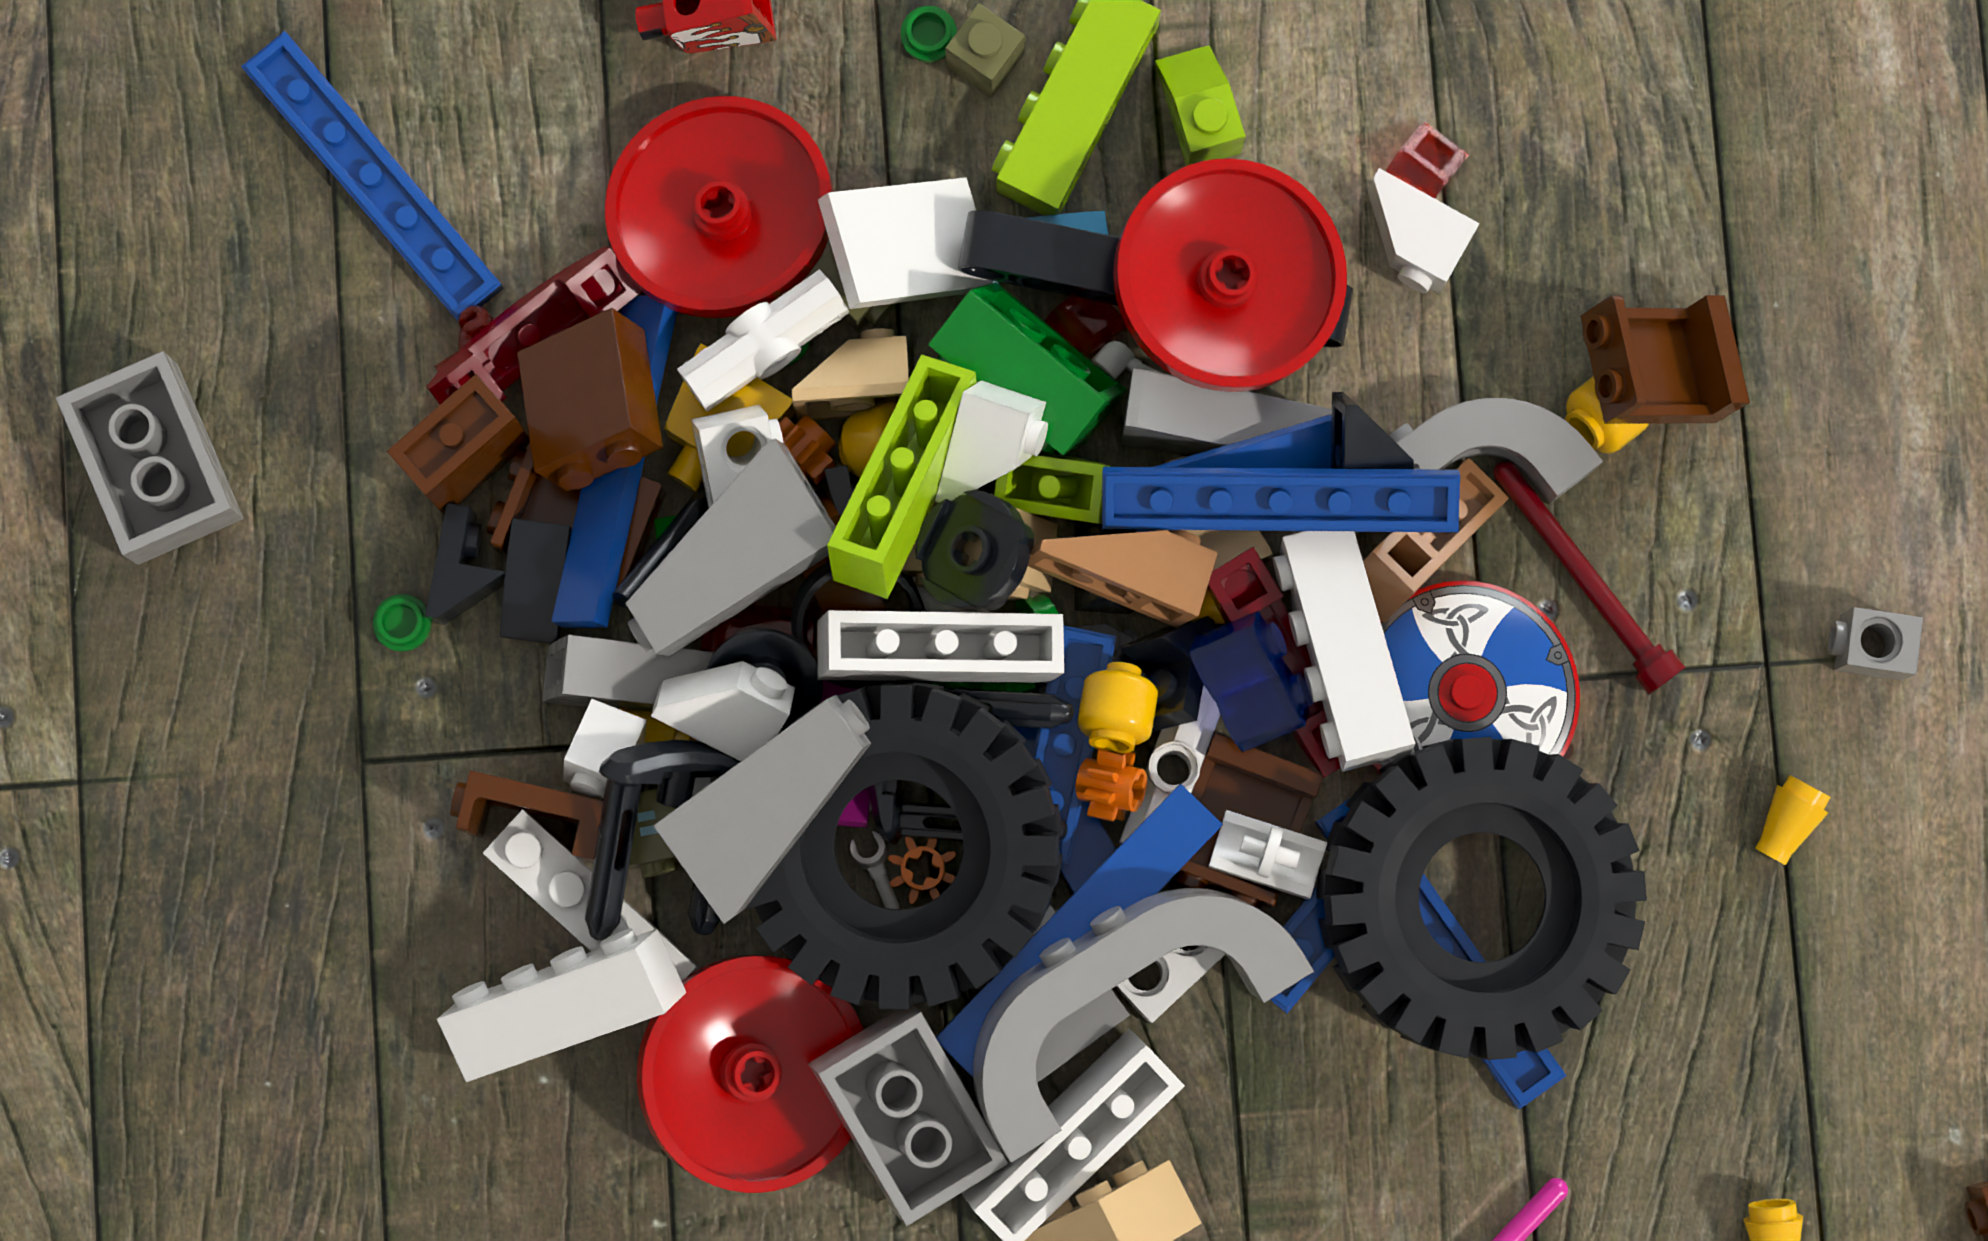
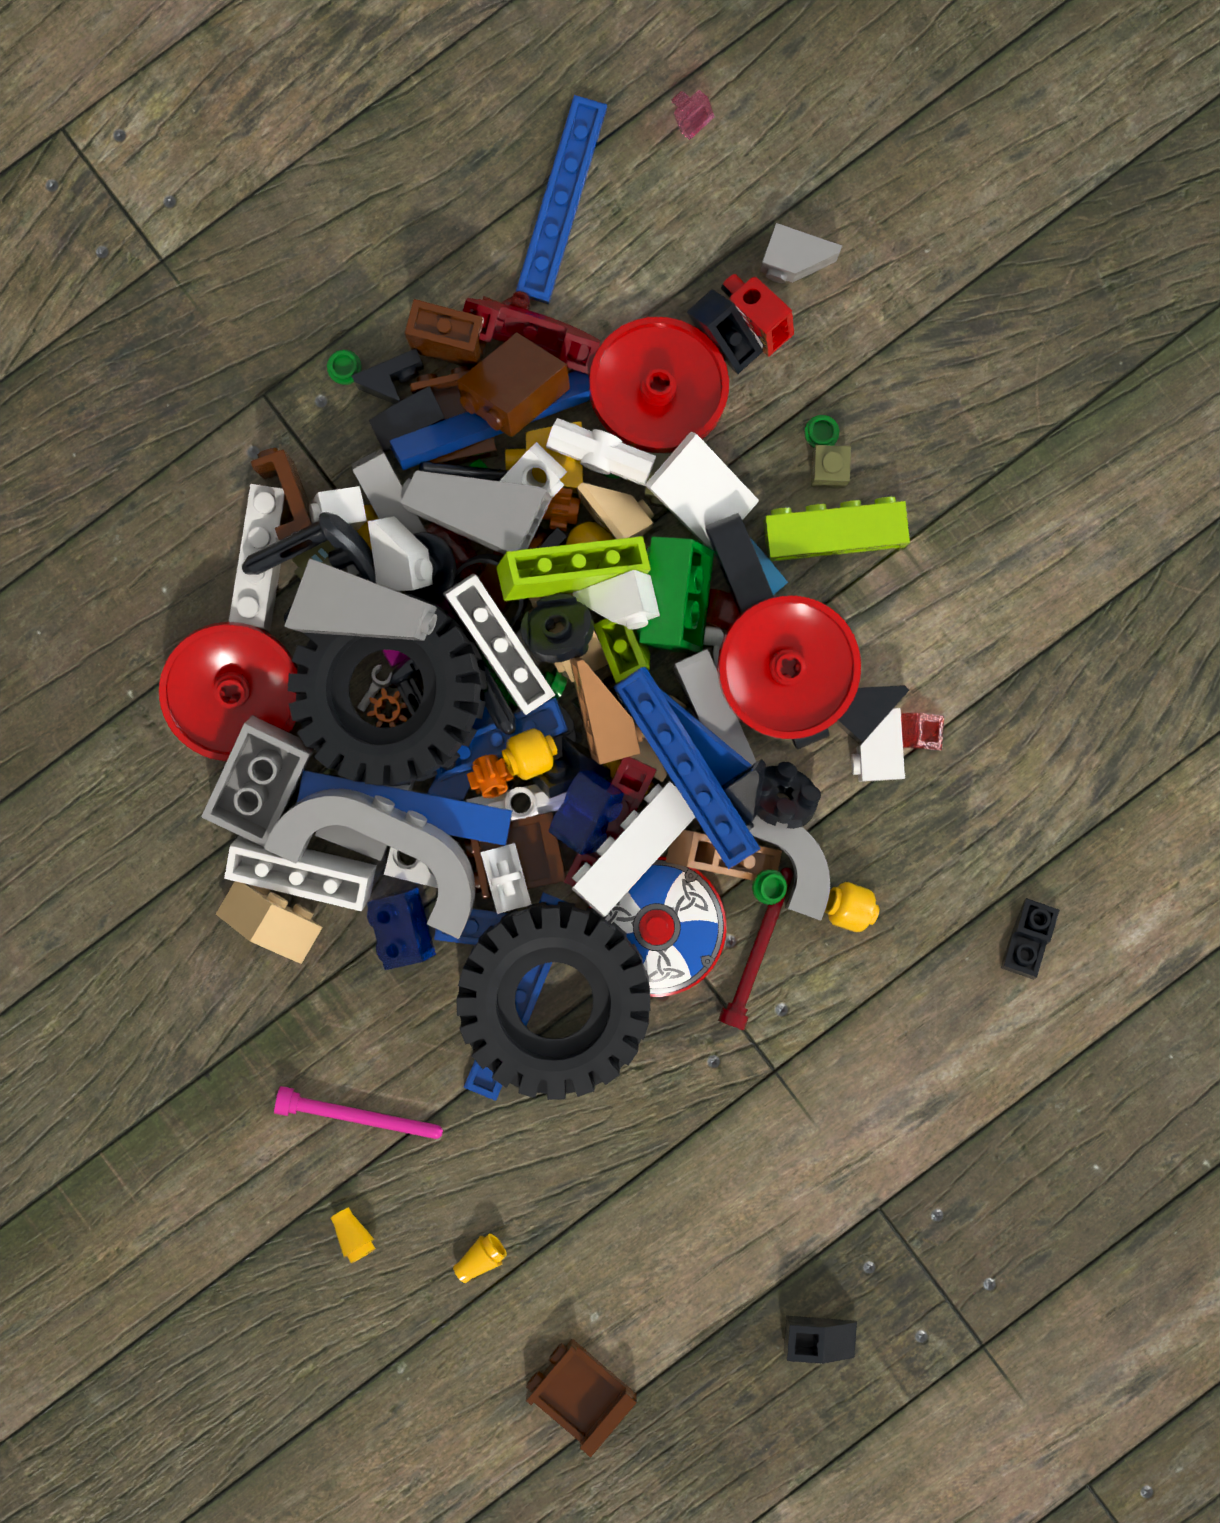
camera: 60 degrees right, 5 degrees up
light grey brick [56,351,244,565] -> none
white brick [437,929,686,1082] -> none
lime slope [1155,45,1246,166] -> none
reddish brown panel [1580,295,1750,424] -> none
yellow cone [1755,775,1831,865] -> none
light grey brick [1828,607,1923,681] -> none
none -> clear blue brick [366,887,436,970]
none -> black slope [687,289,764,374]
none -> green plate [752,869,787,905]
none -> black plate [757,762,821,829]
none -> black slope [835,685,909,744]
none -> black slope [1001,898,1060,980]

